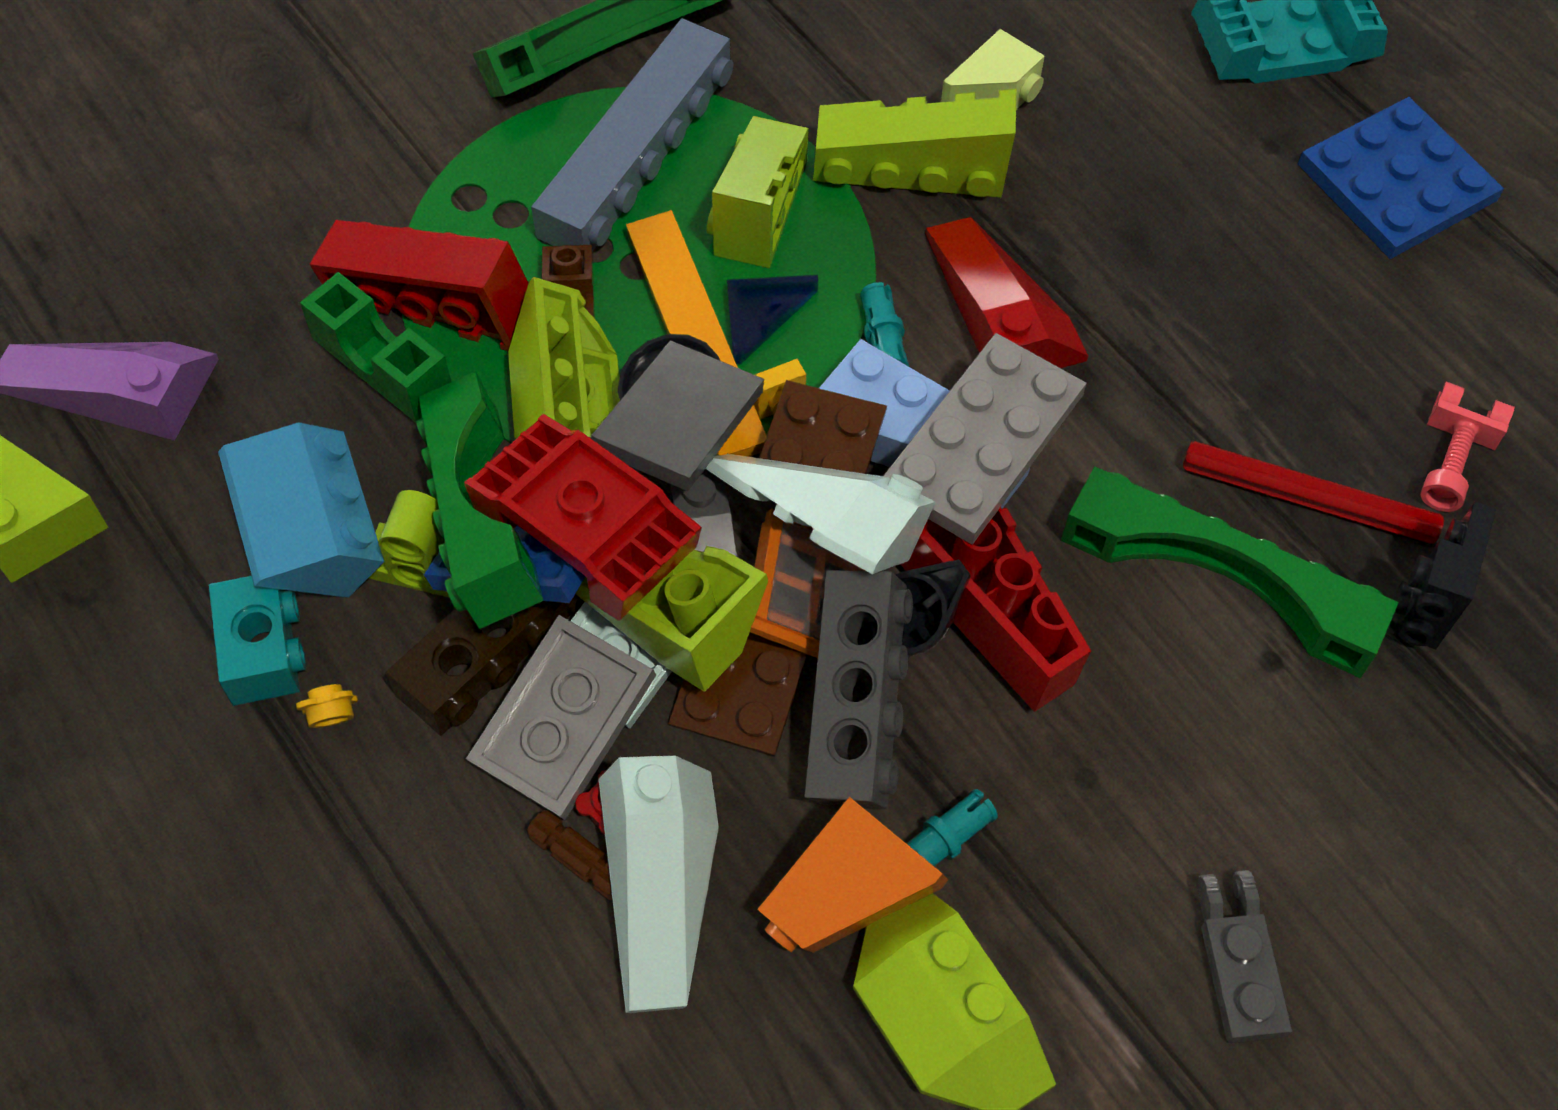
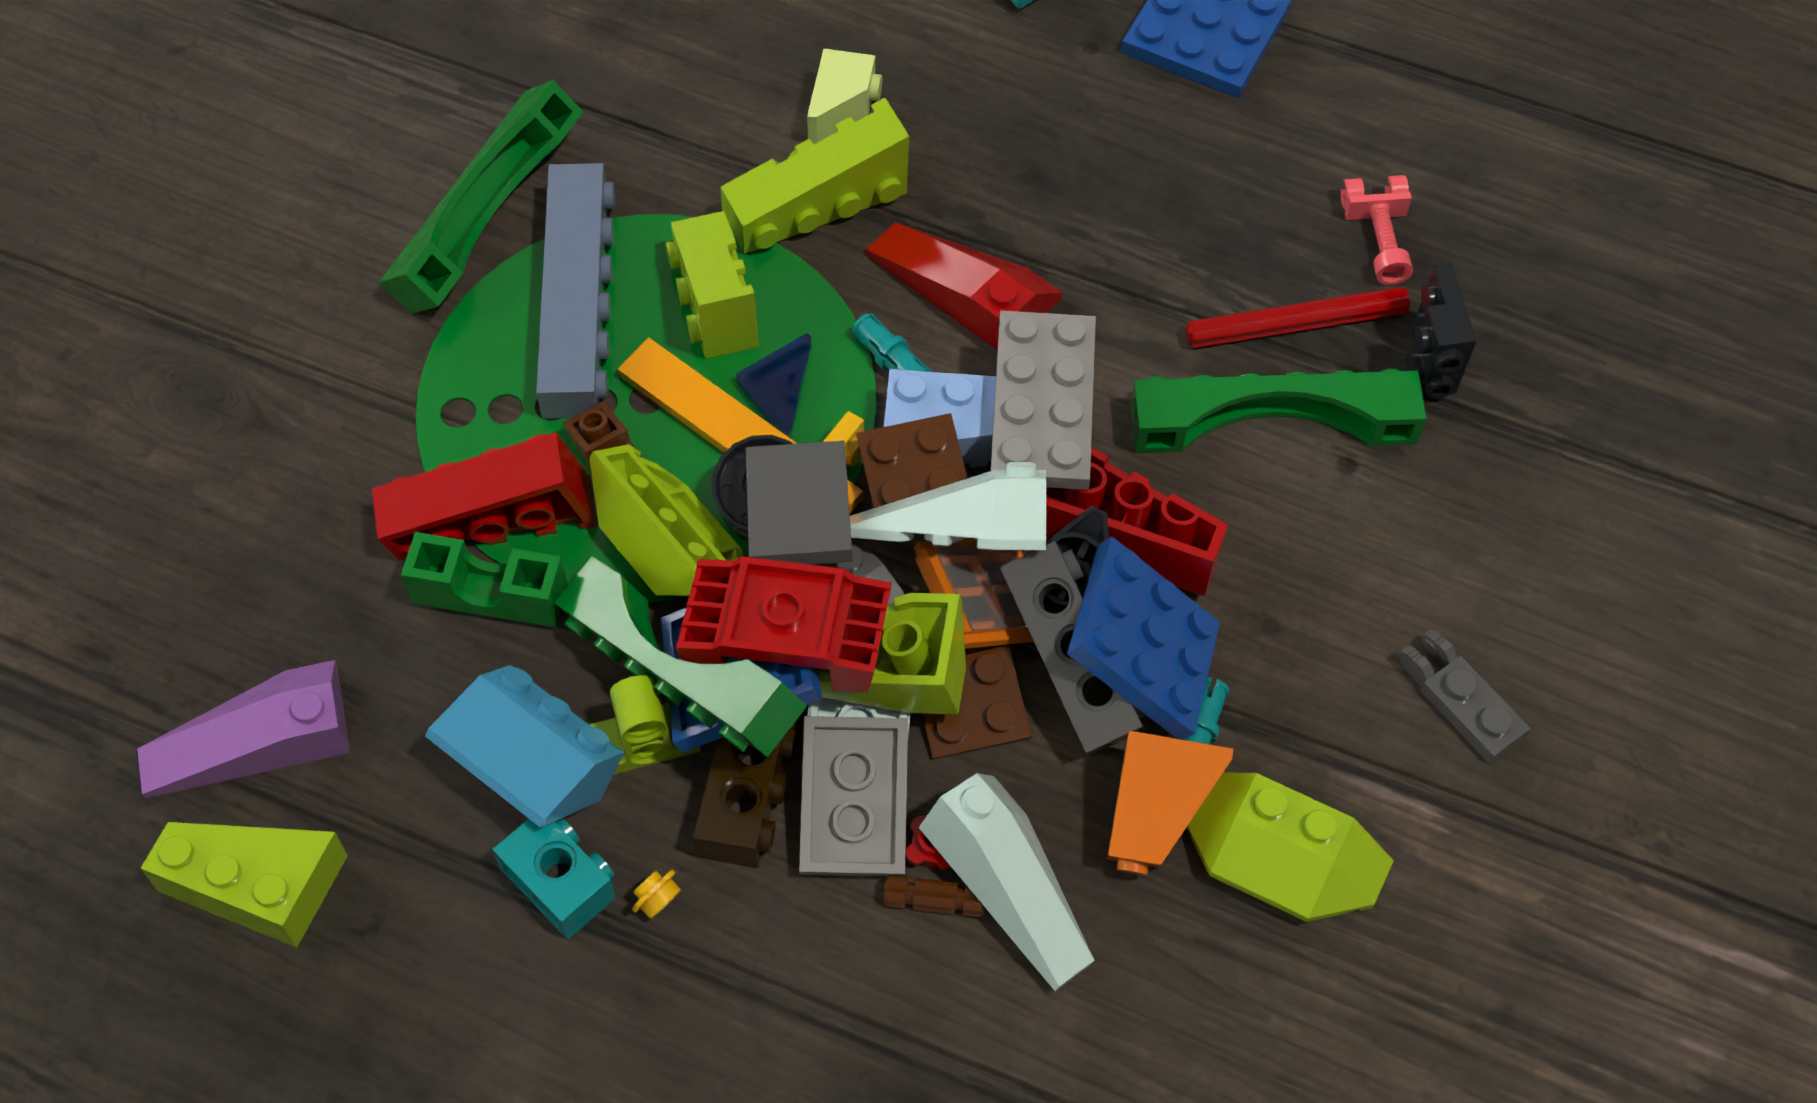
camera: 30 degrees left, 0 degrees up
none -> blue plate [1067,536,1220,740]

